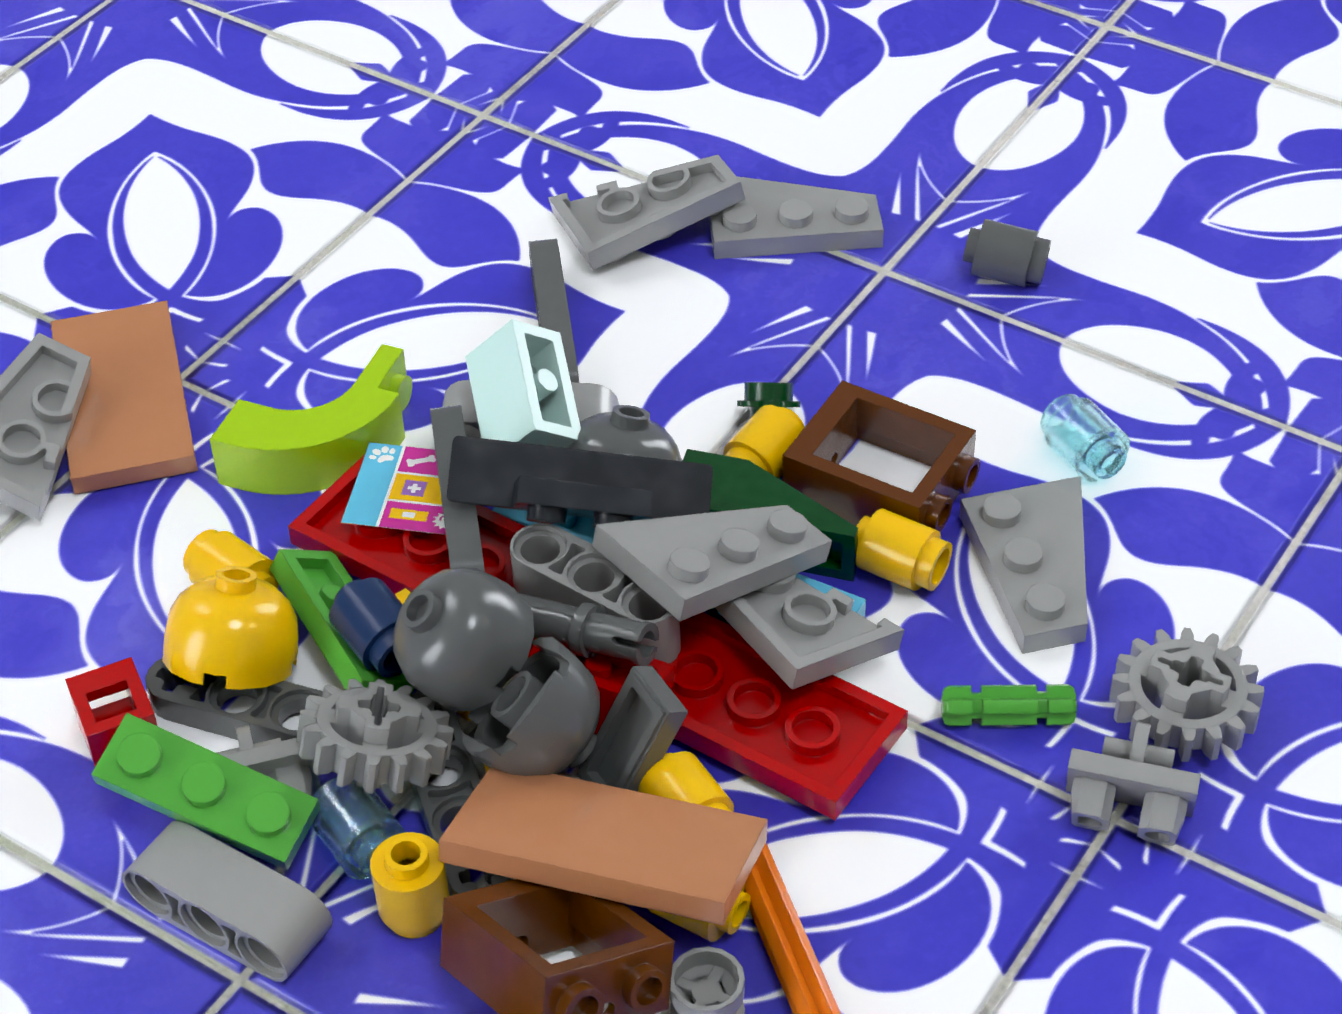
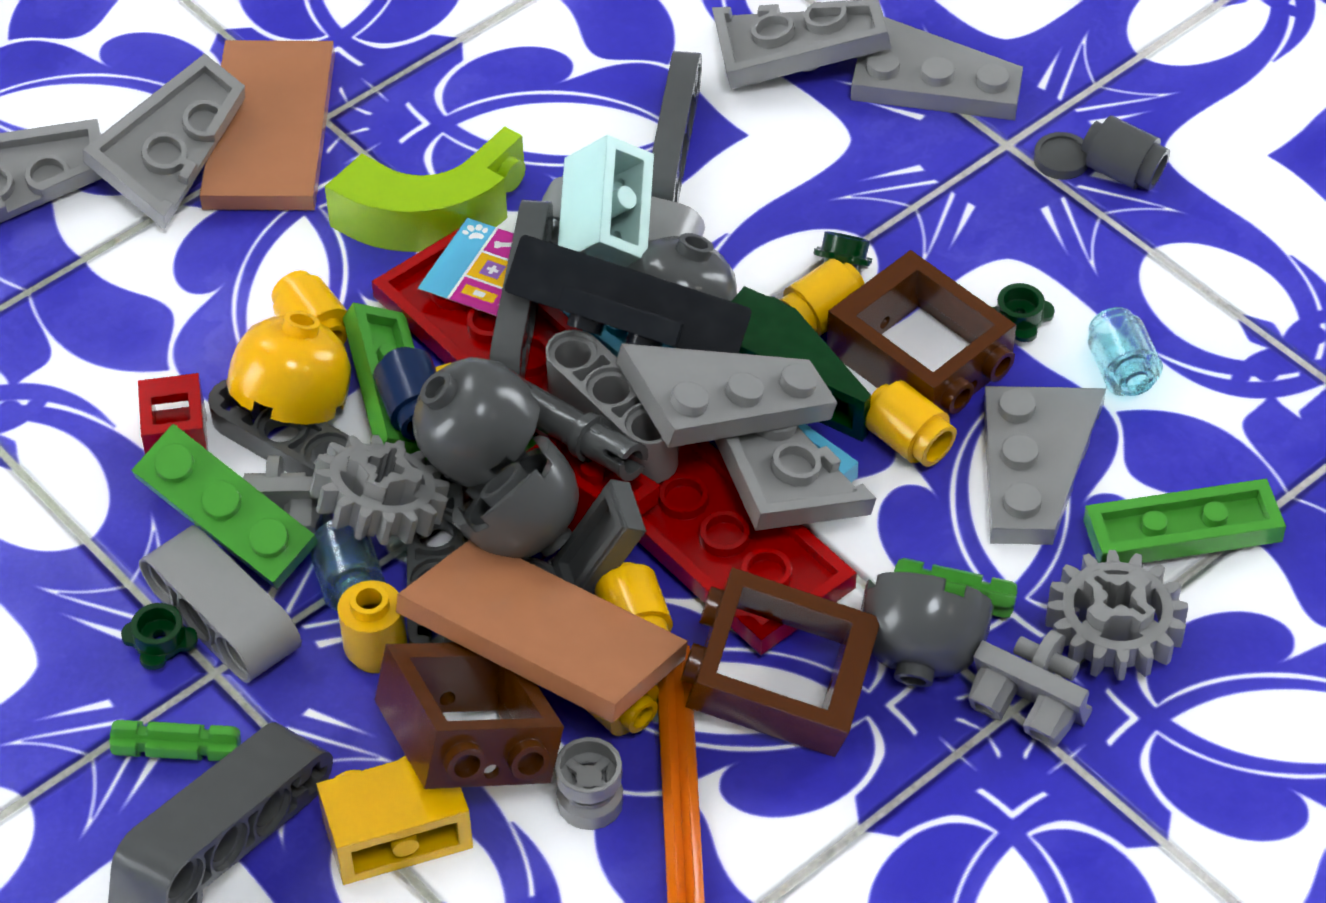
camera: 15 degrees right, 5 degrees up
none -> dark green plate [121,603,198,670]
none -> reddish brown window [681,567,879,757]
none -> dark grey cylinder [861,572,994,687]
none -> dark green plate [992,283,1055,342]
none -> dark grey piece [1034,132,1088,180]
none -> bright green plate [1083,478,1286,563]

